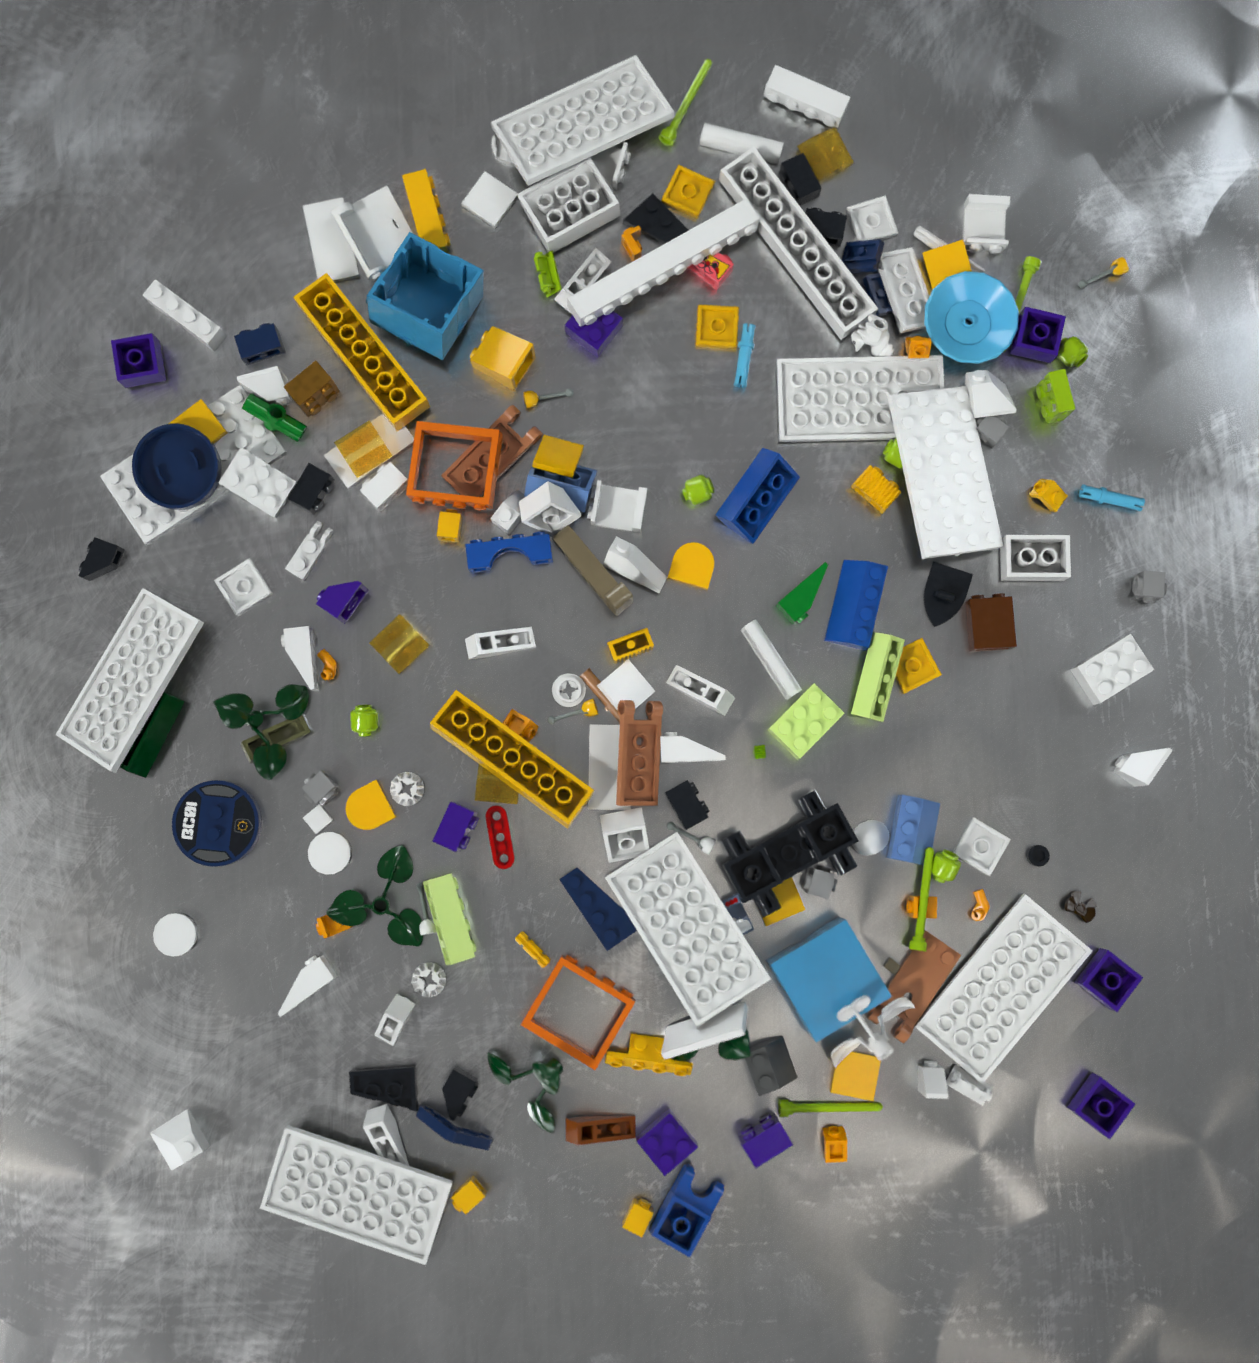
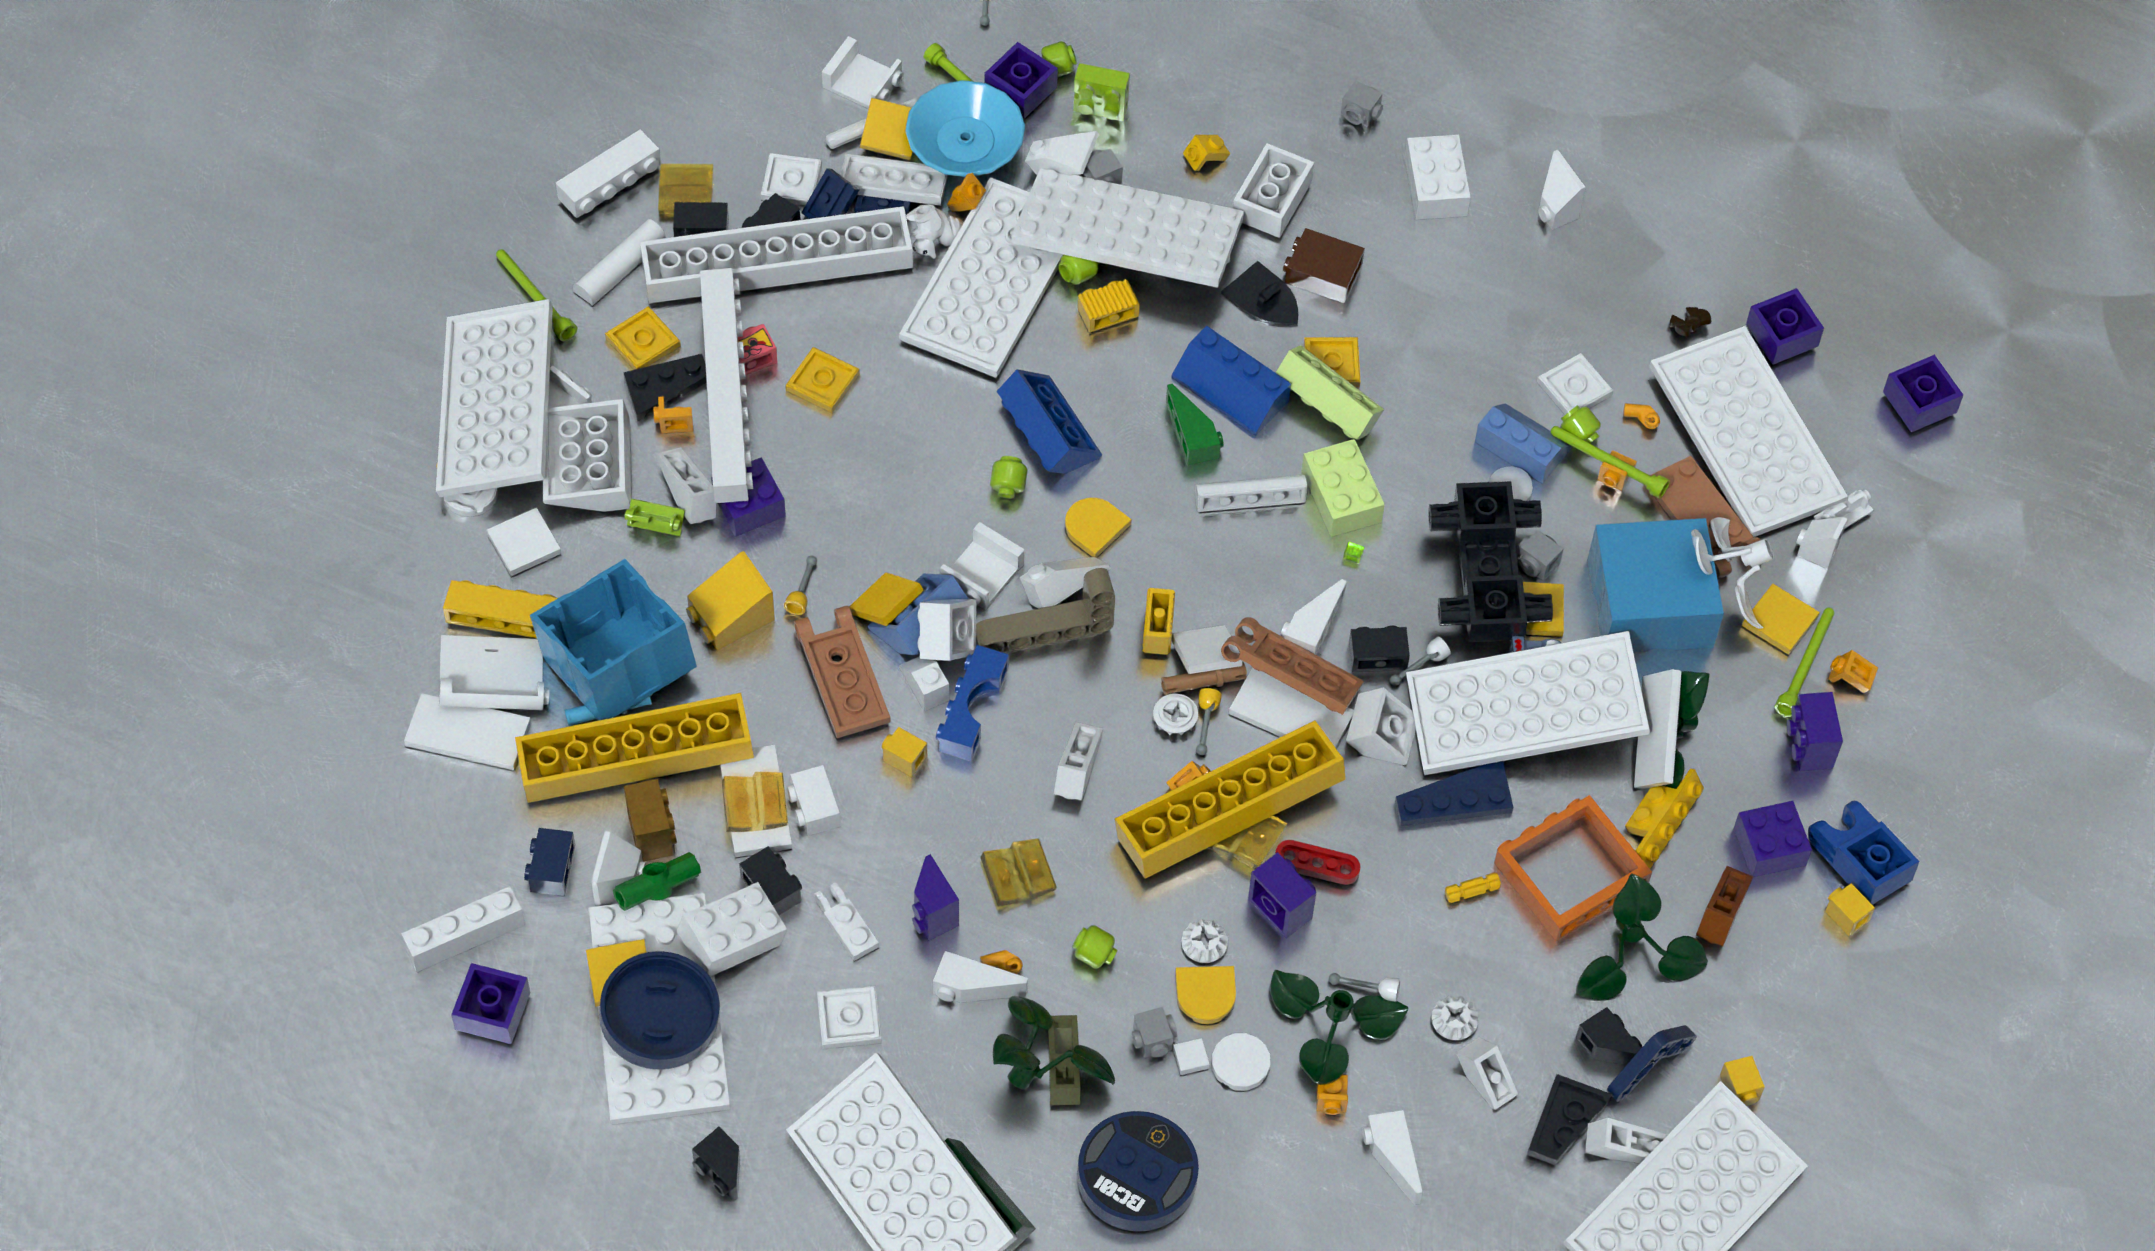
camera: 65 degrees left, 25 degrees down
orange window [406,421,503,511] -> none
yellowish green brick [423,873,476,965] -> none
white slope [666,665,735,716] -> none
medium azure pin [734,323,756,388] -> none
dark grey slope [745,1036,798,1096] -> none
black tile [1026,845,1050,866] -> none
medium azure pin [1079,484,1145,511] -> none

